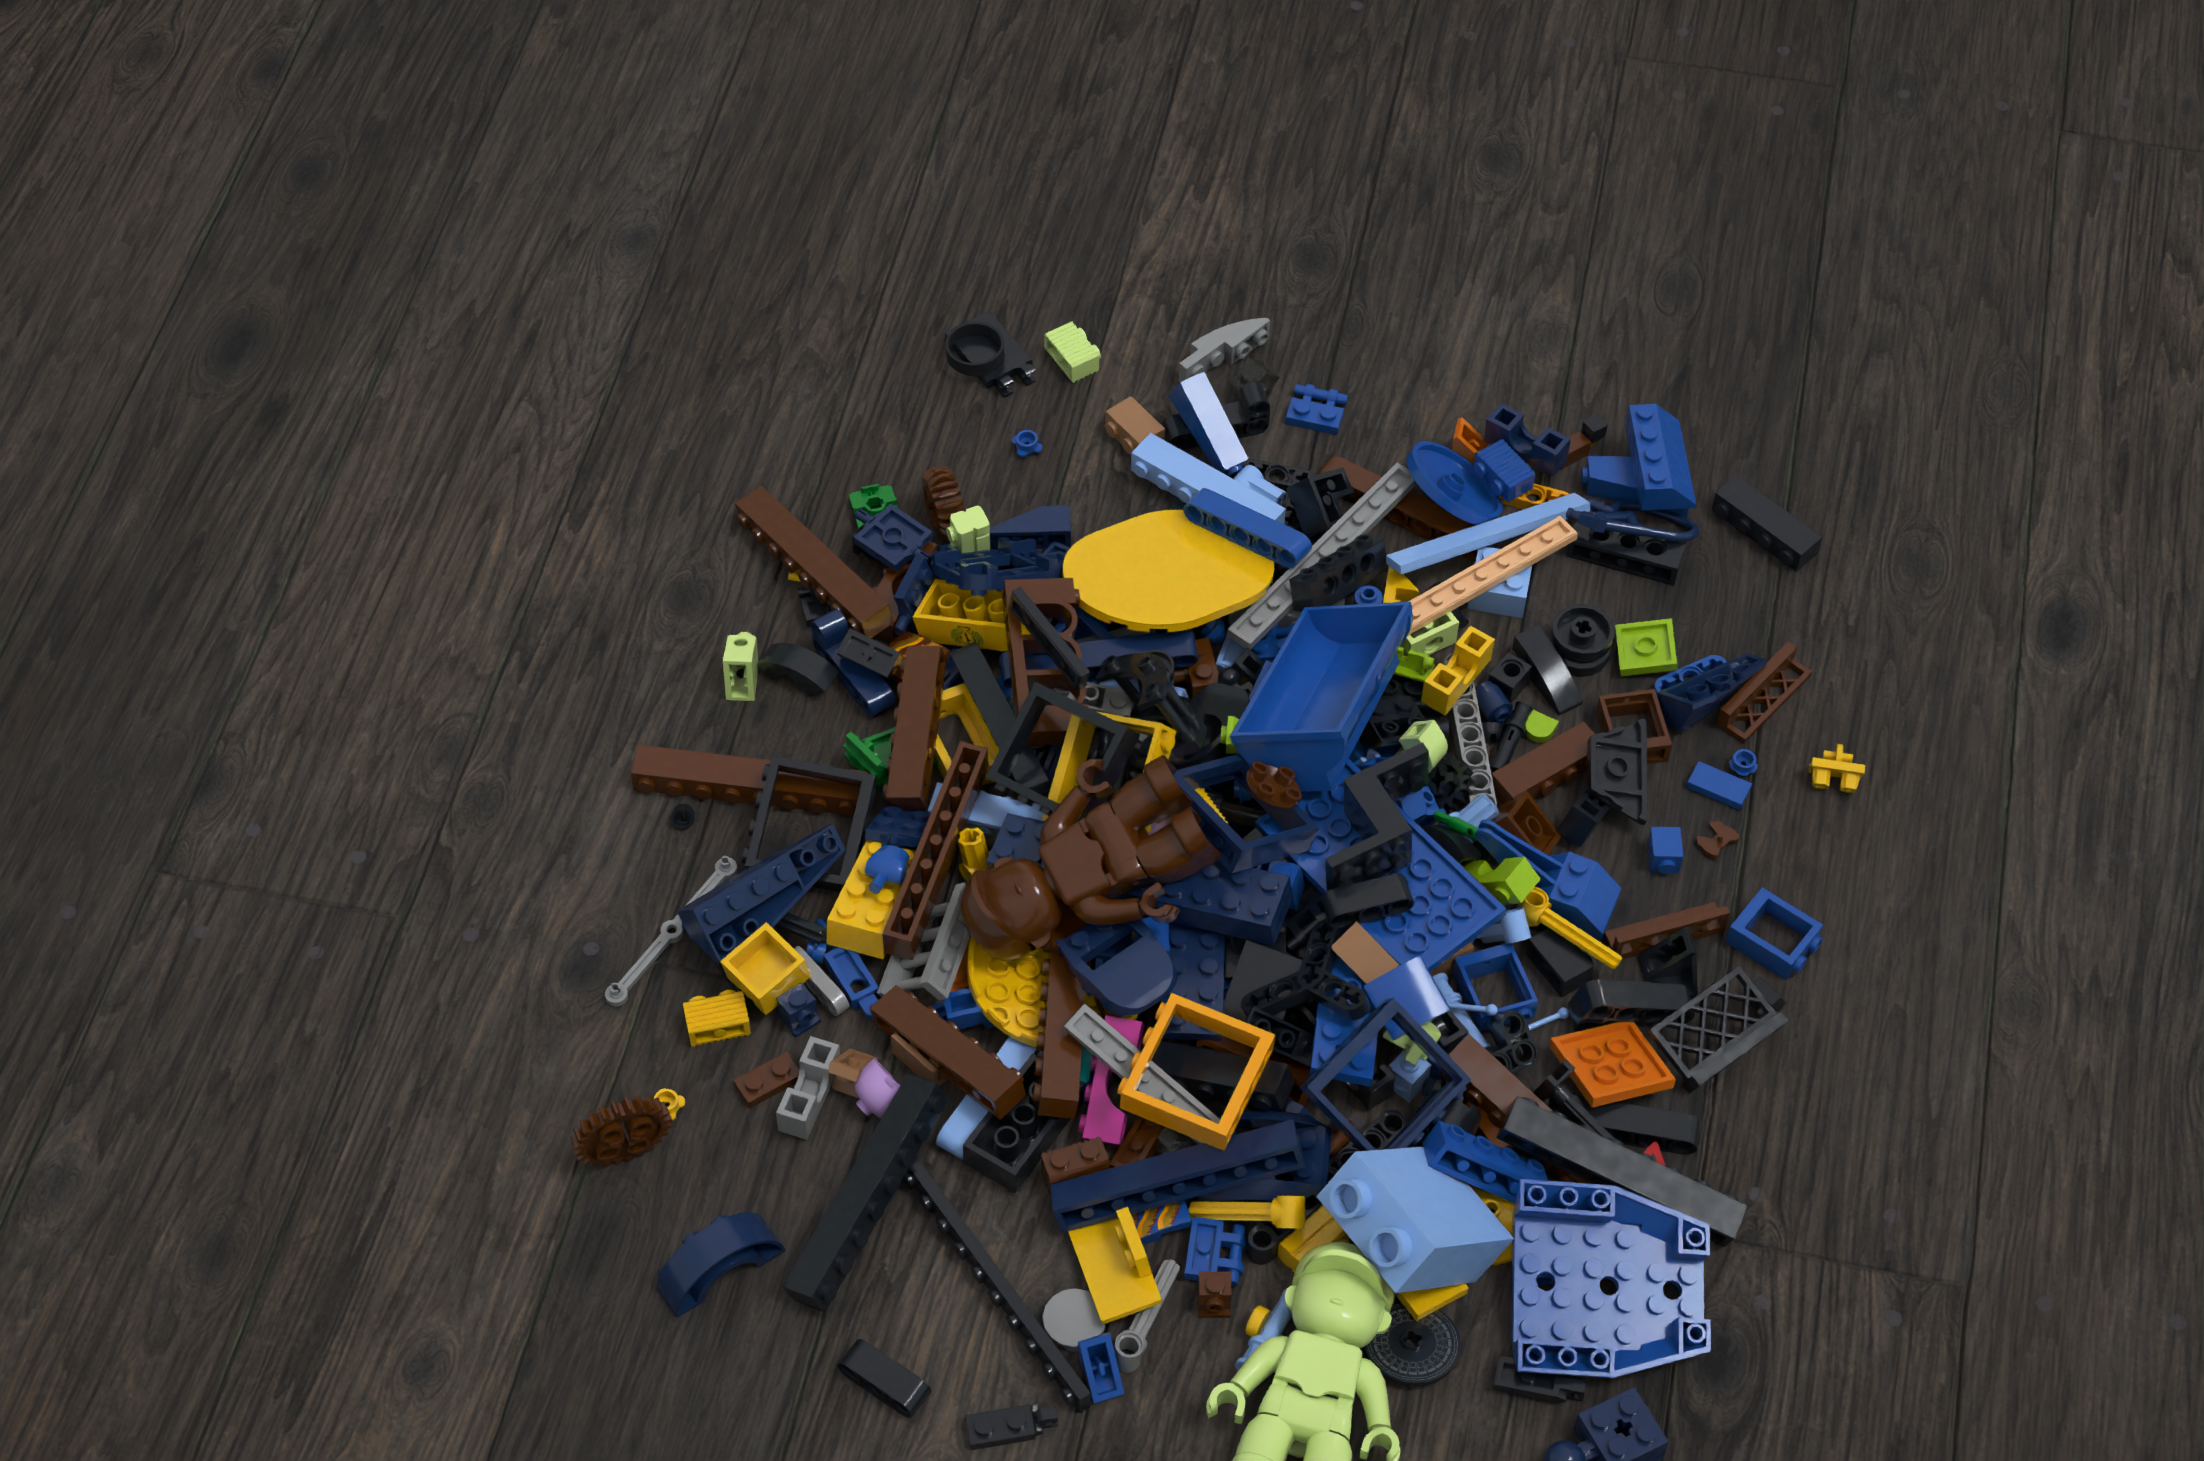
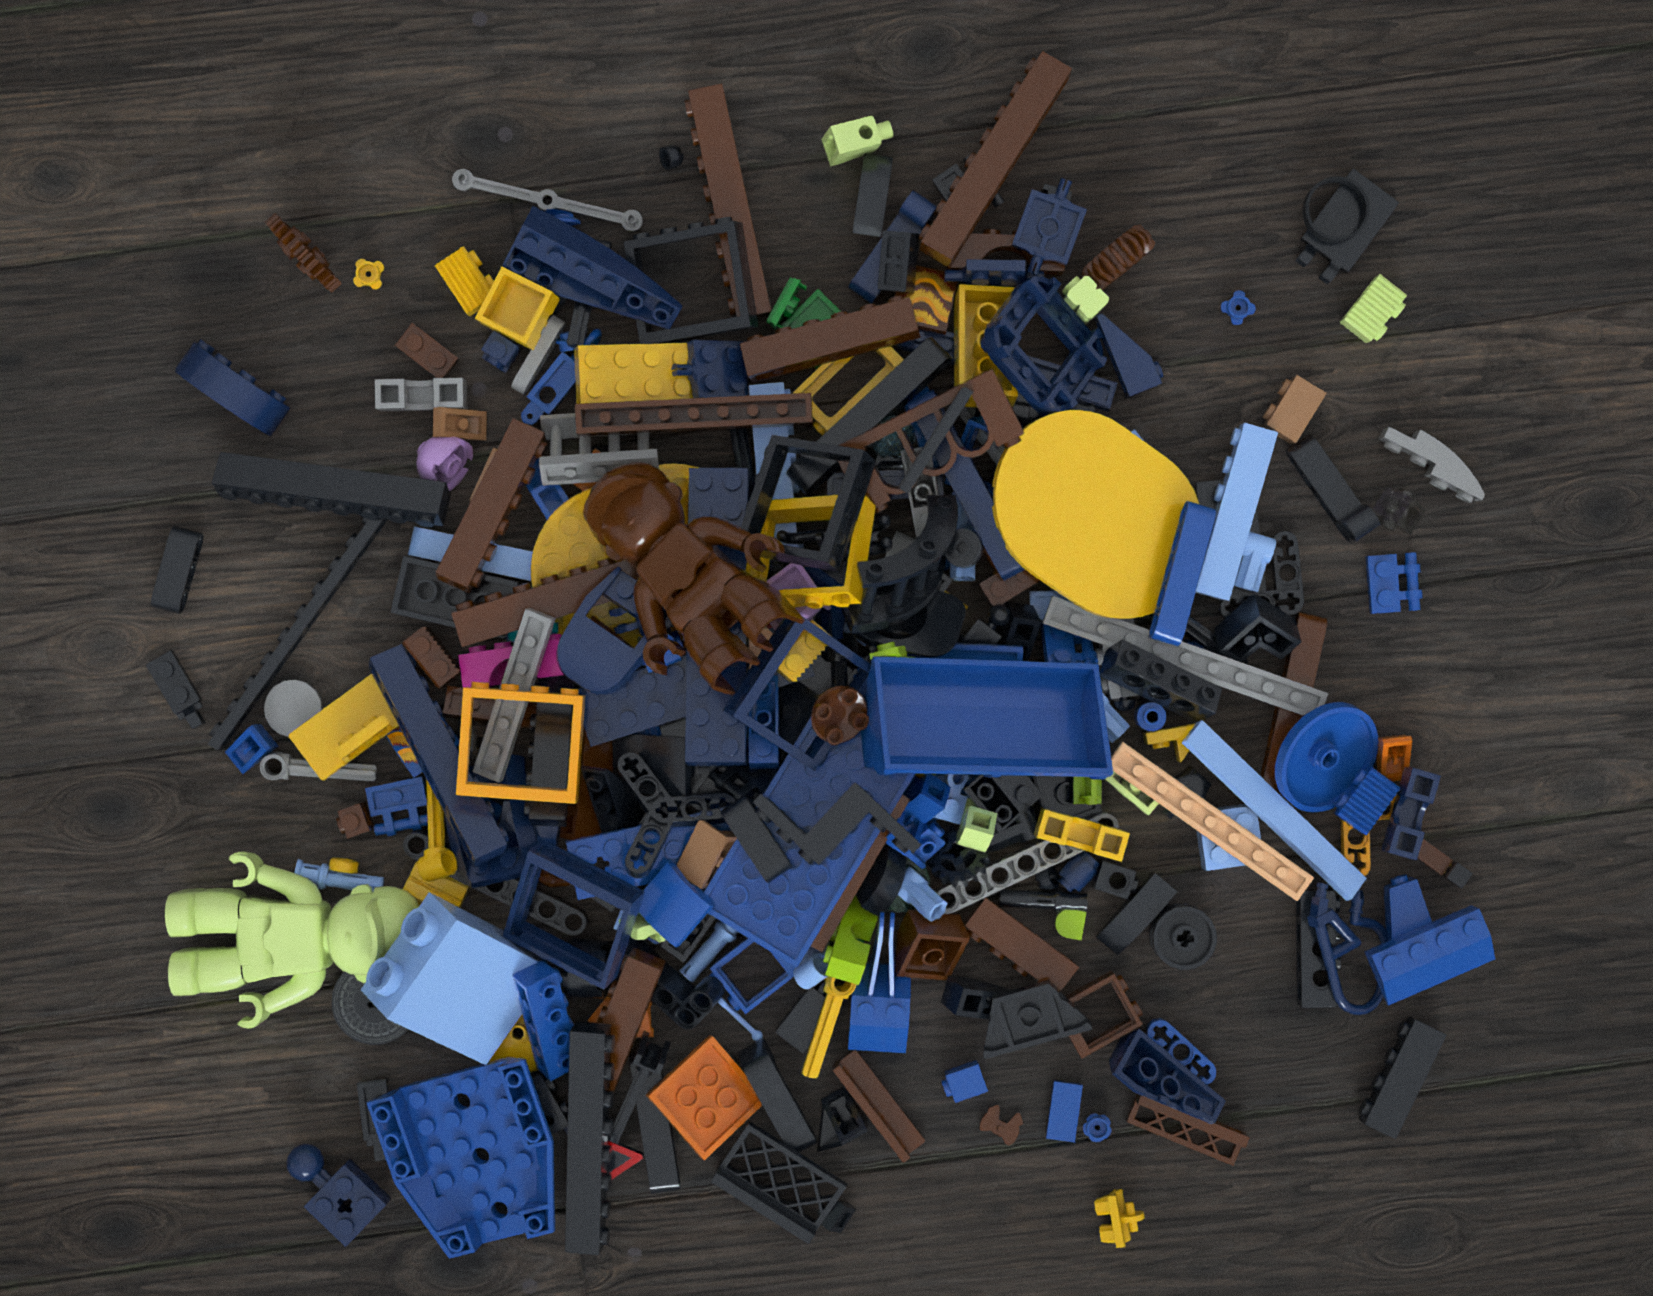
camera: 65 degrees right, 35 degrees up
green piece [849,484,898,529] -> none
blue piece [865,845,909,894] -> none
yellow piece [958,827,990,883] -> none
slope [1168,371,1248,476] -> none
green piece [1433,810,1479,841] -> none
light blue hinge [1445,999,1498,1016] -> none
lime plate [1615,618,1678,676] -> none
blue window [1726,887,1823,981] -> none

